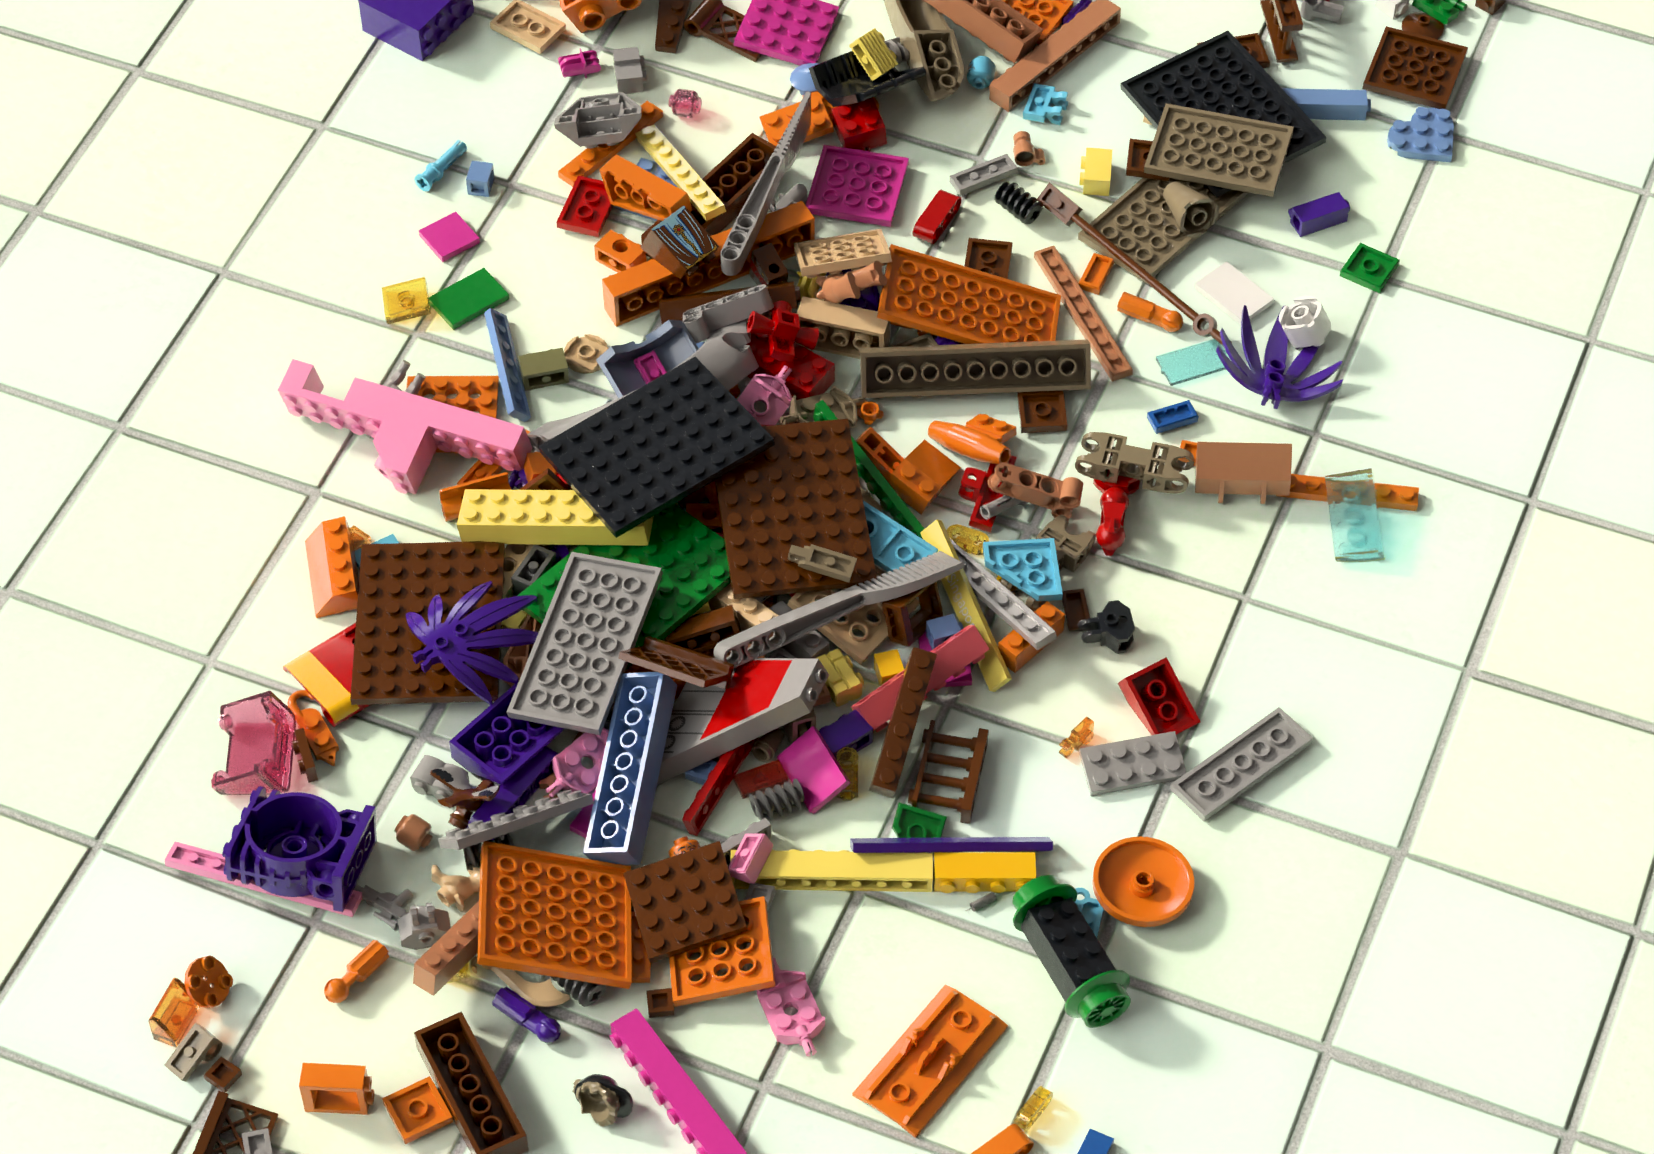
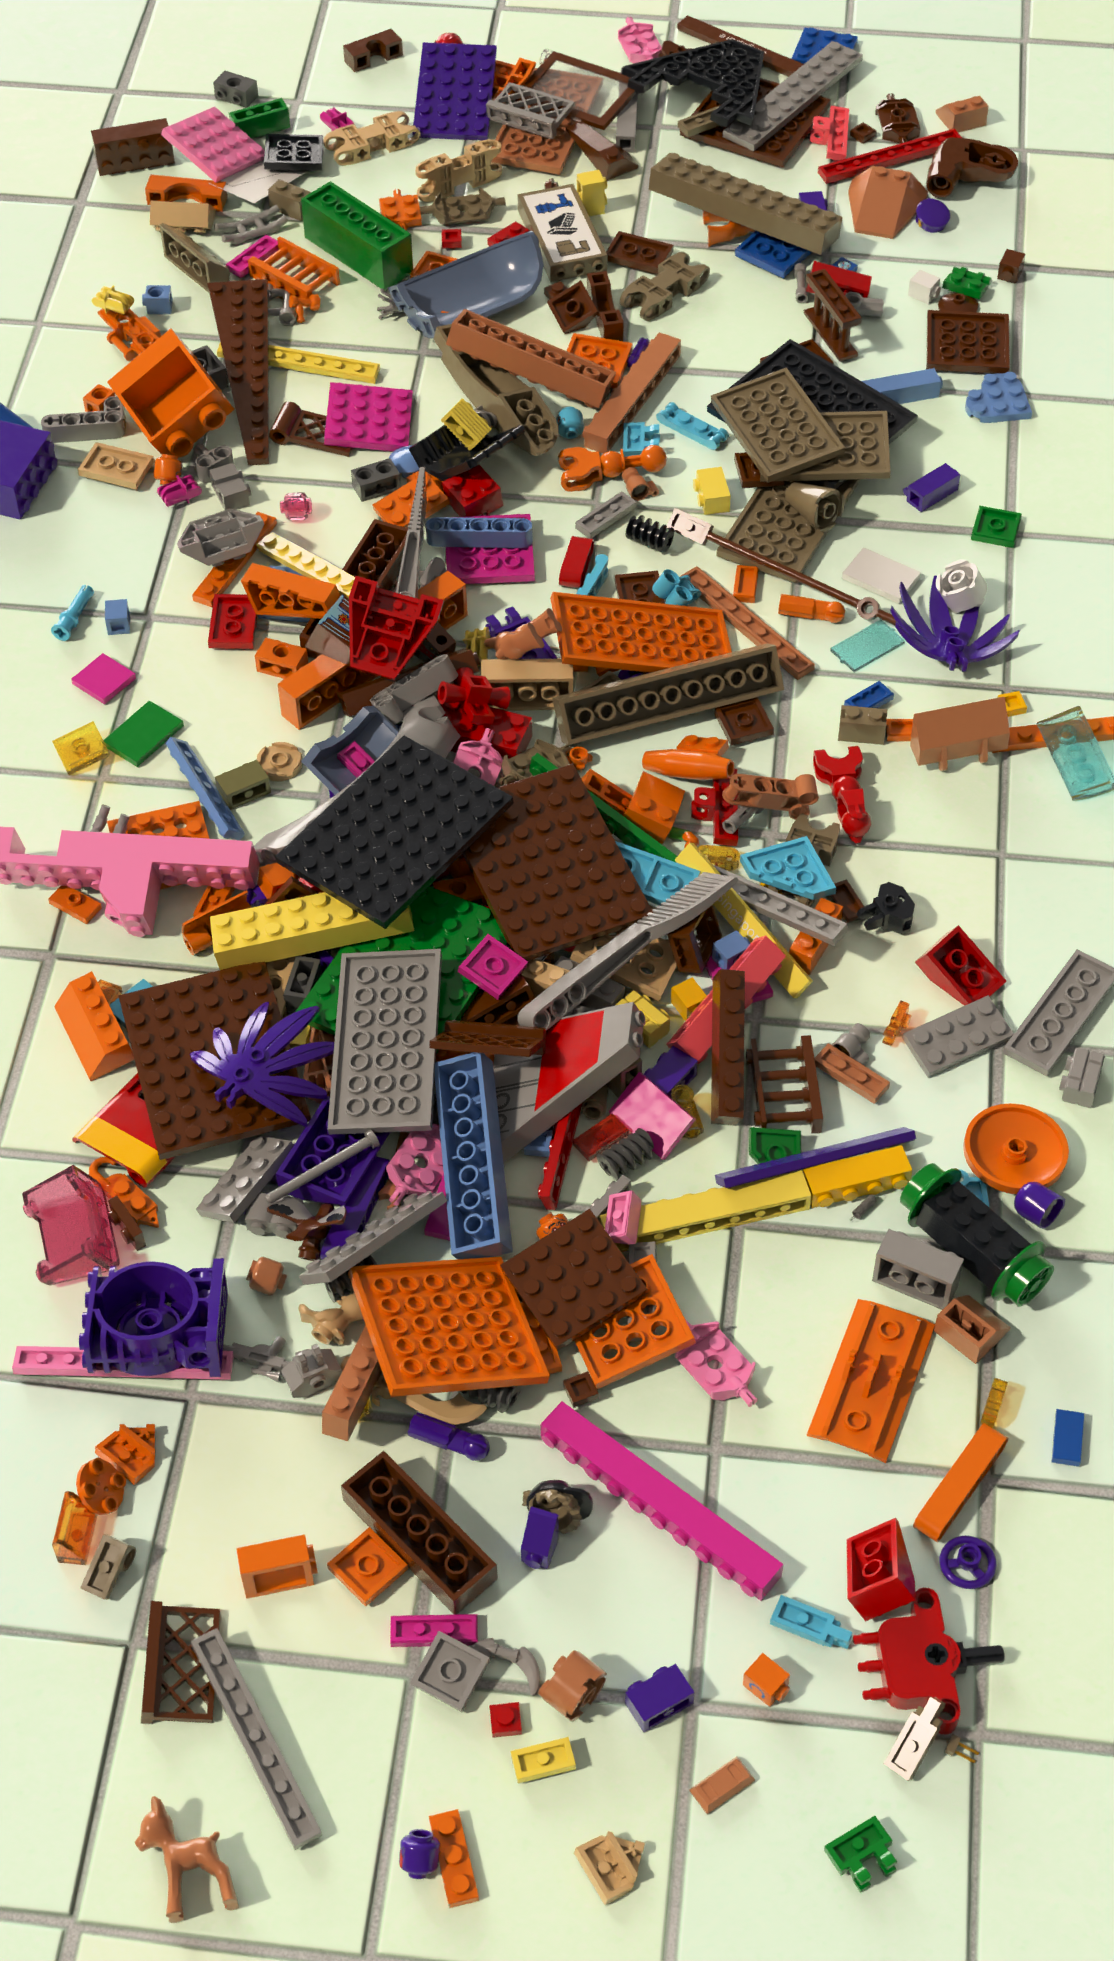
camera: 15 degrees left, 0 degrees up
reddish brown plate [204,1056,242,1093] -> none
orange piece [324,940,389,1003] -> none
dark tan hinge [788,544,857,583] -> none
tan piece [793,229,892,278] -> none
dark tan piece [1075,432,1195,494] -> none
none -> orange plate [48,886,102,924]
none -> orange slope [95,1424,155,1485]
none -> orange head [154,454,183,485]
none -> light grey beam [193,443,234,483]
none -> light grey plate [196,1135,294,1223]
none -> light grey bar [265,1130,380,1203]
none -> red wedge [349,576,444,680]
none -> dark grey brick [351,458,401,502]
none -> medium blue beam [425,517,533,548]
none -> dark pink plate [458,934,528,1000]
none -> dark purple slope [521,1506,559,1569]
none -> orange piece [558,445,667,492]
none -> medium azure plate [576,554,608,596]
none -> medium azure piece [652,569,701,606]
none -> medium azure plate [656,402,729,450]
none -> arm [670,827,699,848]
none -> dark tan plate [711,368,845,483]
none -> nougat plate [814,1043,890,1104]
none -> light grey piece [832,1023,870,1065]
none -> dark tan brick [838,705,888,745]
none -> light grey brick [872,1229,964,1310]
none -> nougat slope [934,1295,1011,1364]
none -> yellow tile [997,691,1027,717]
none -> dark purple helmet [1014,1182,1066,1229]
none -> light grey brick [1059,1047,1105,1108]

